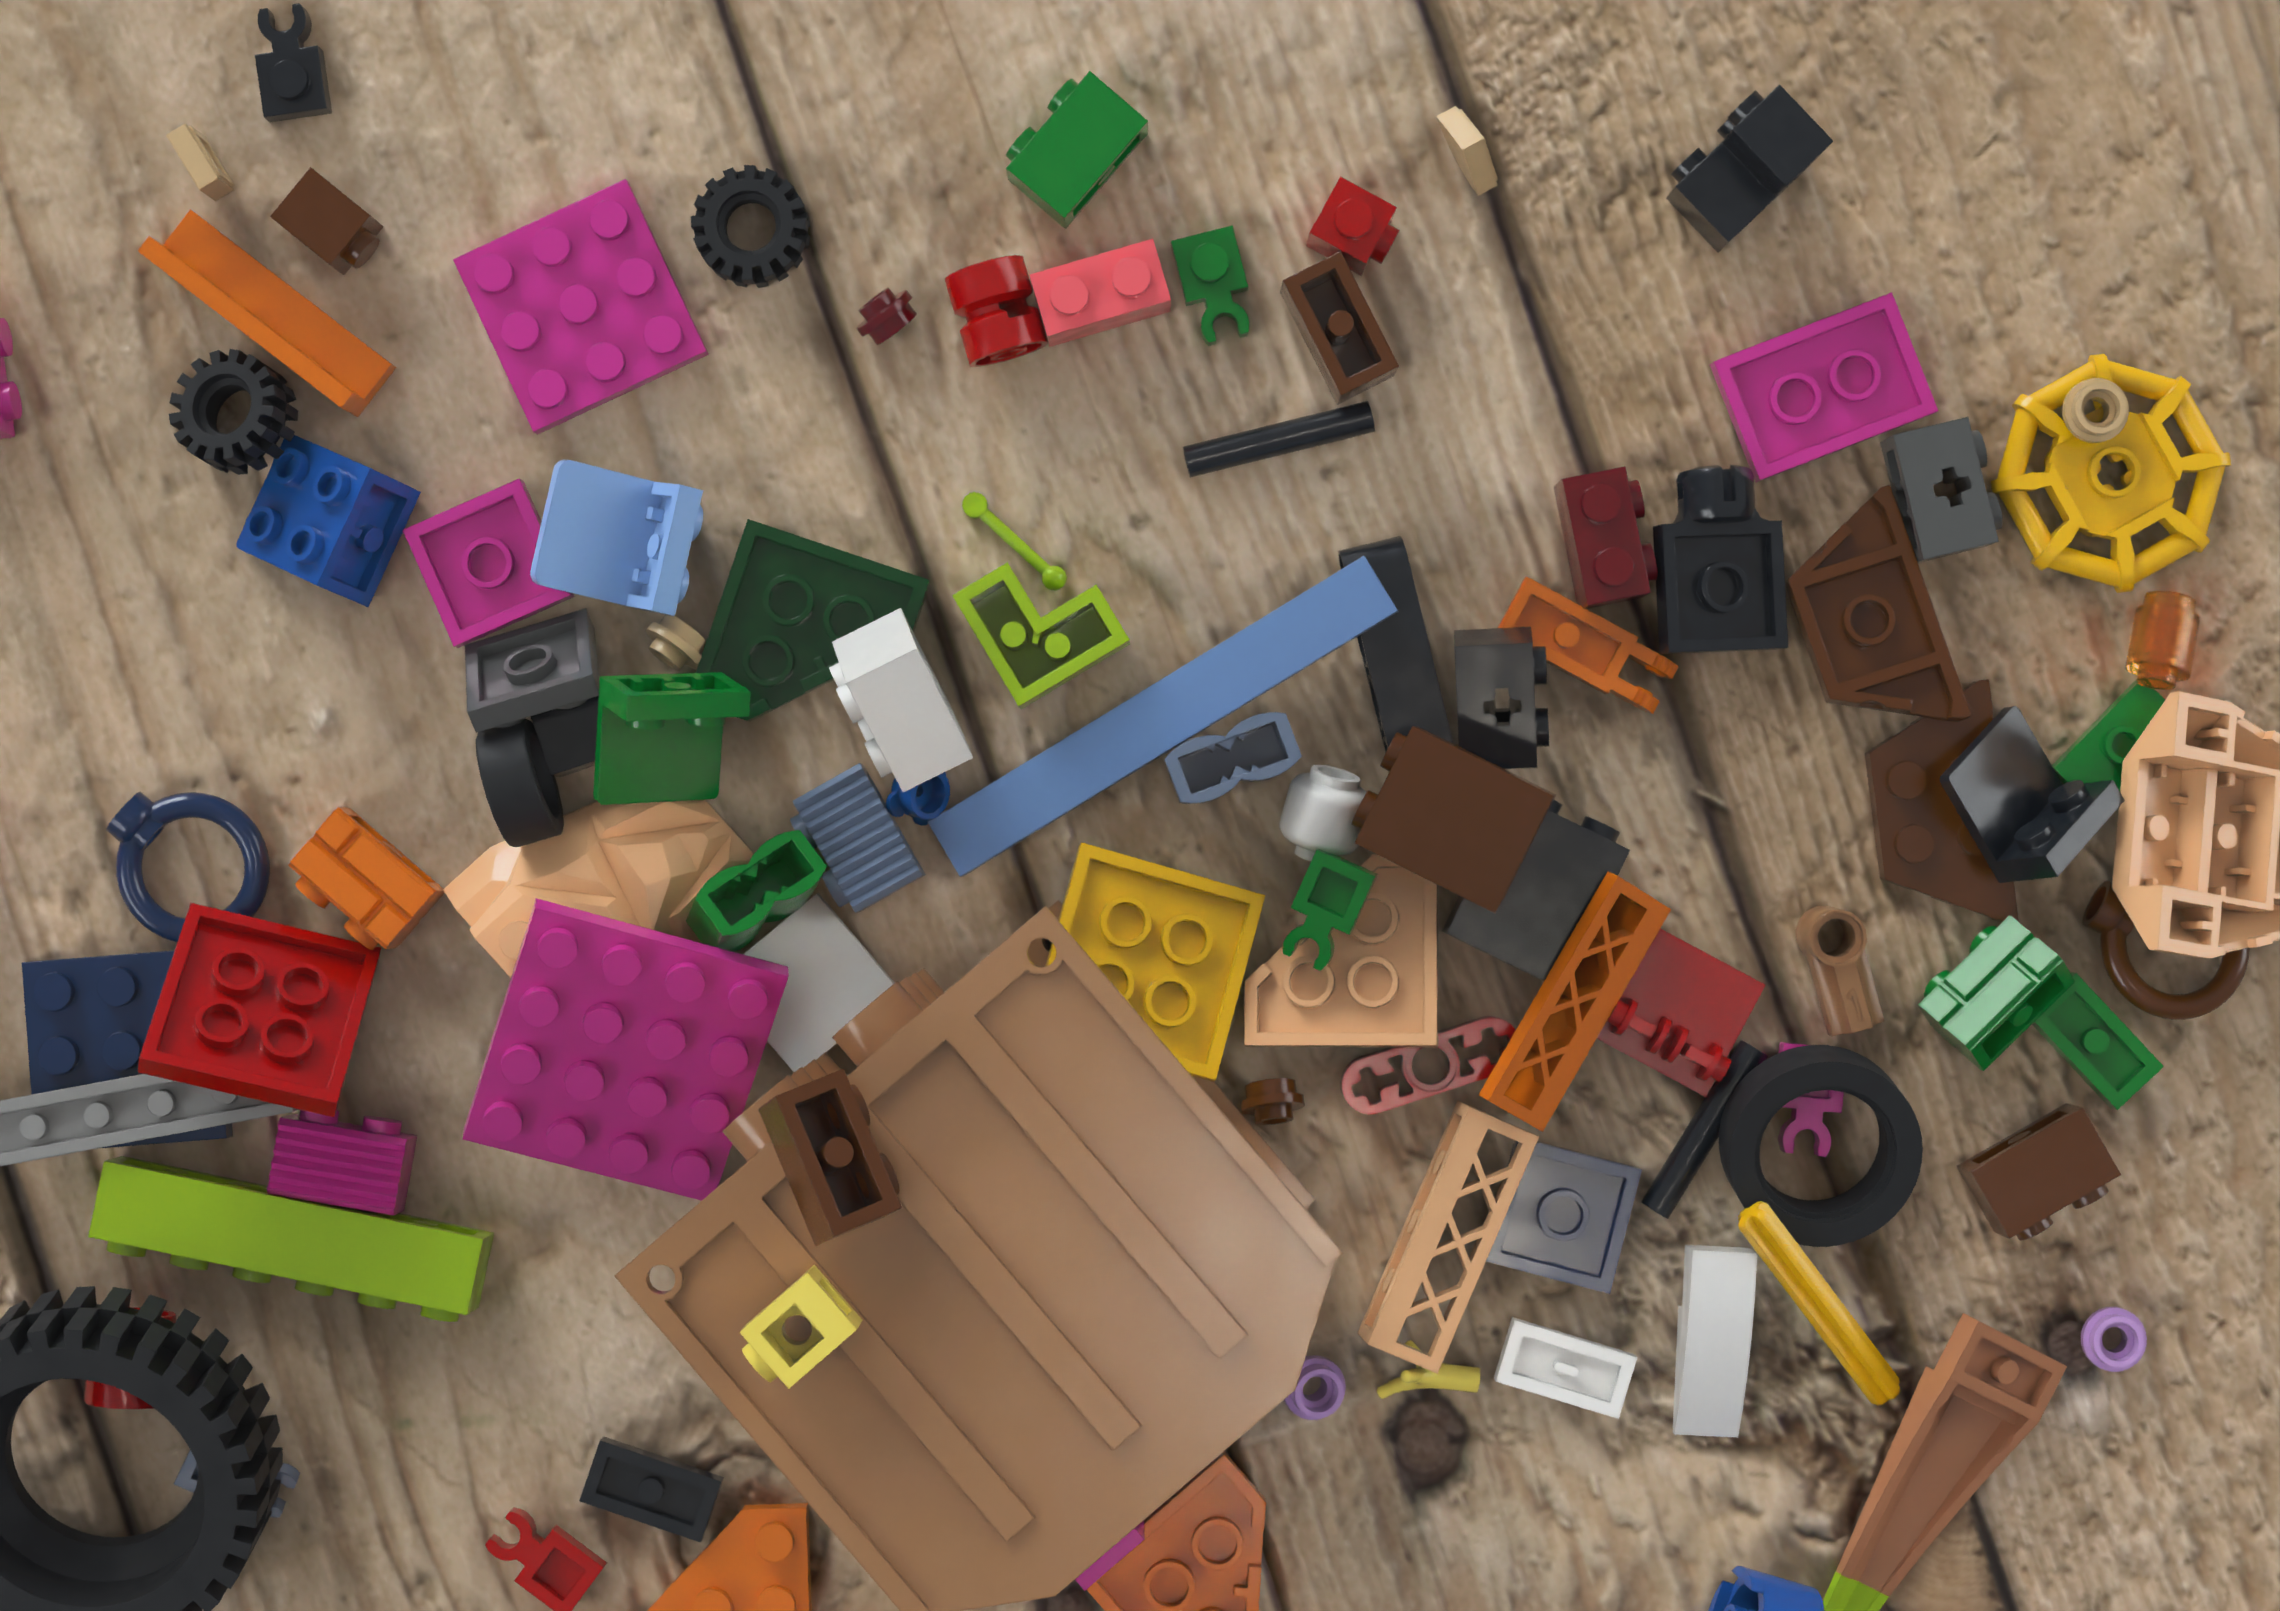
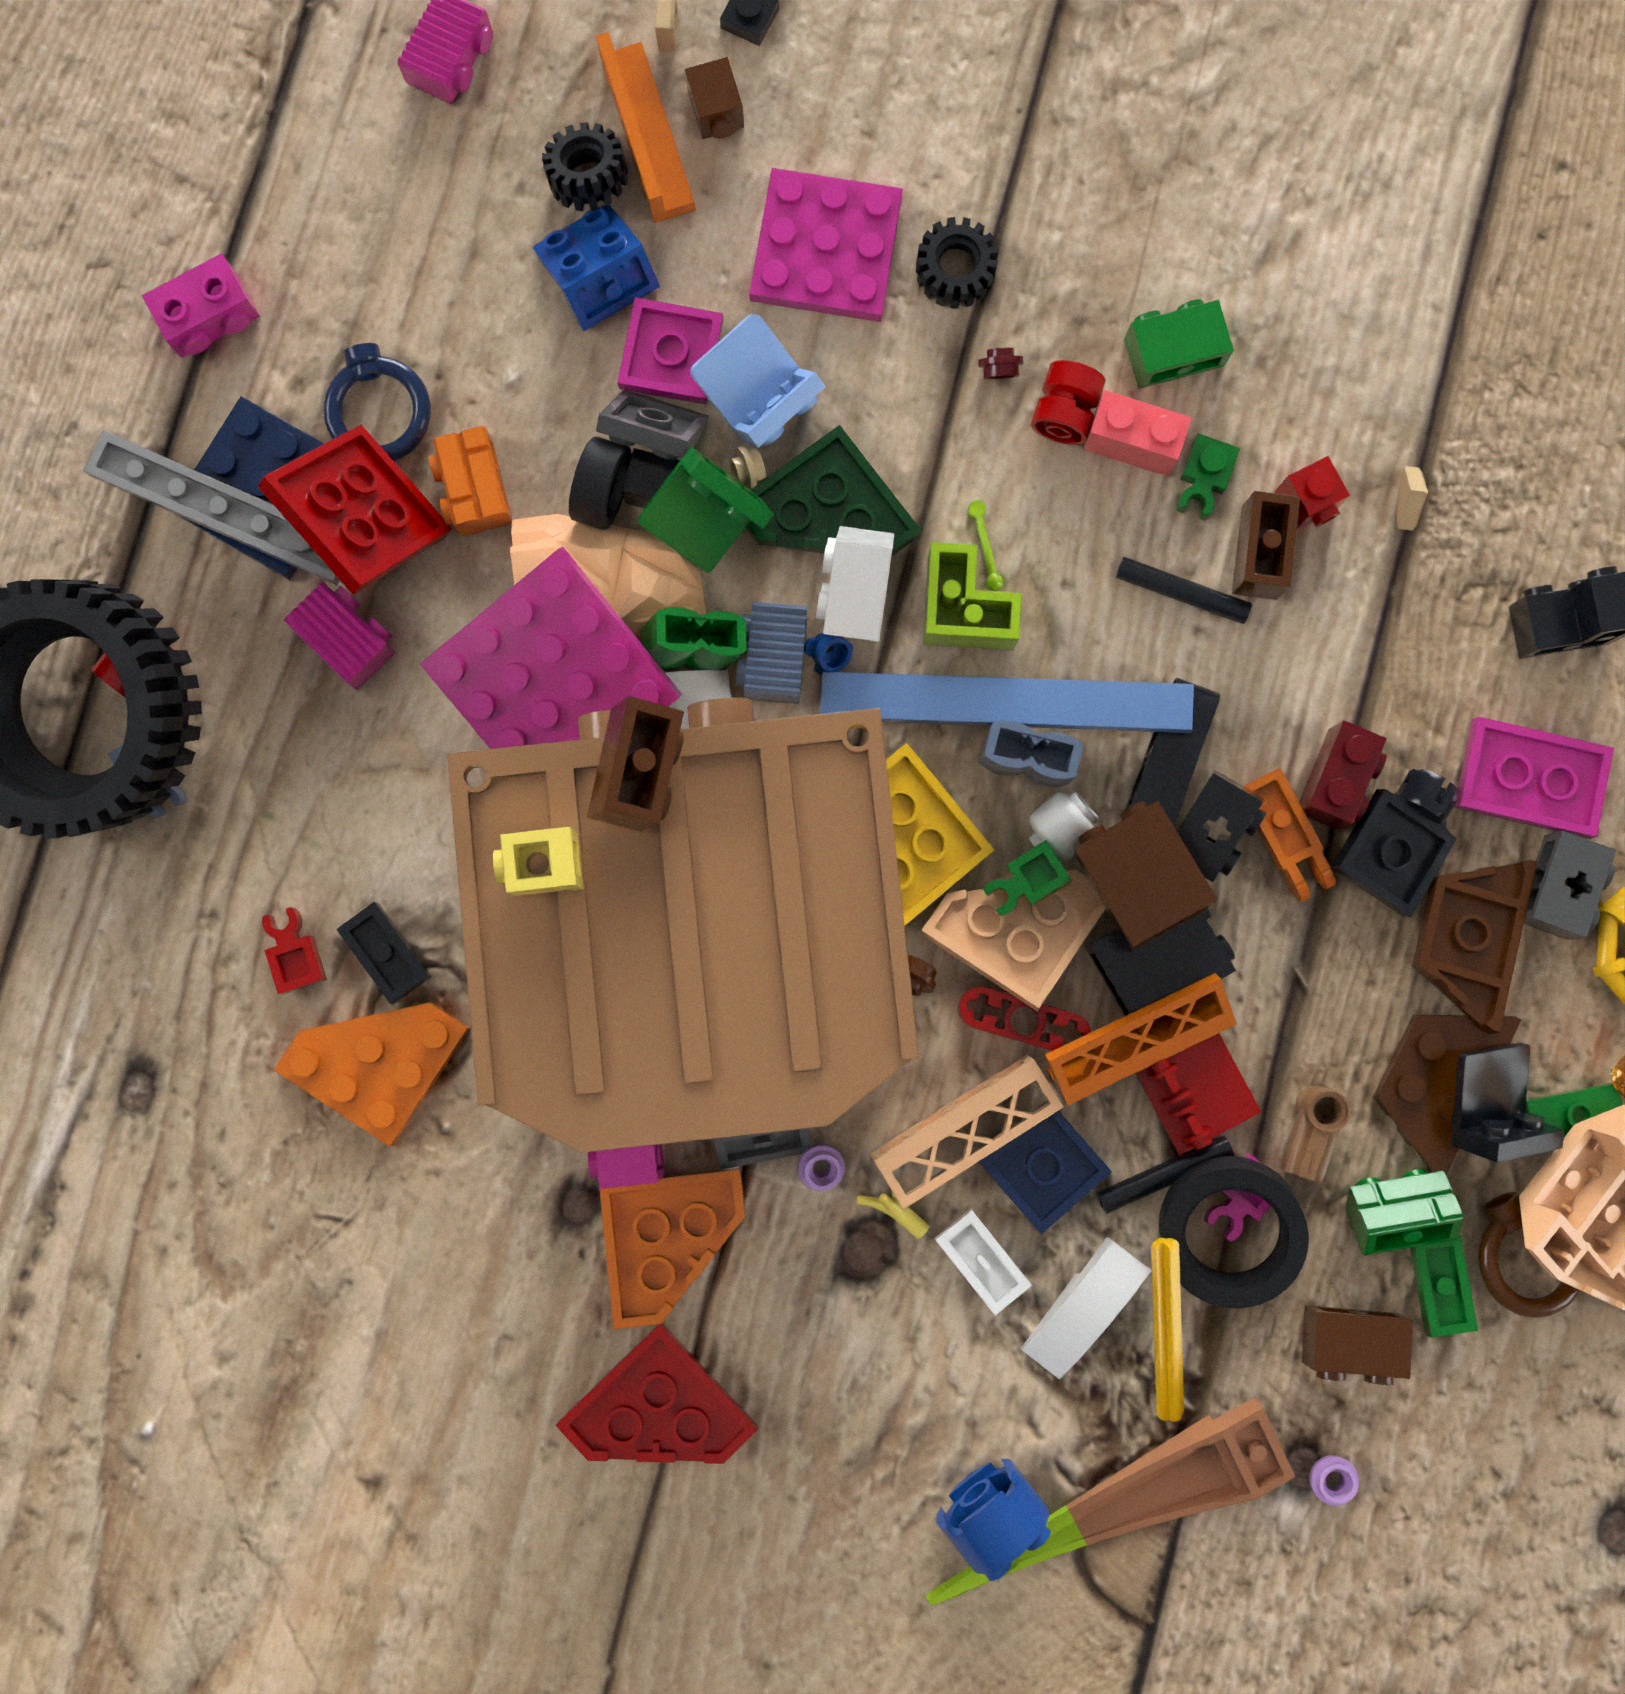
camera: 35 degrees right, 5 degrees down
lime brick [88,1156,494,1322] -> none

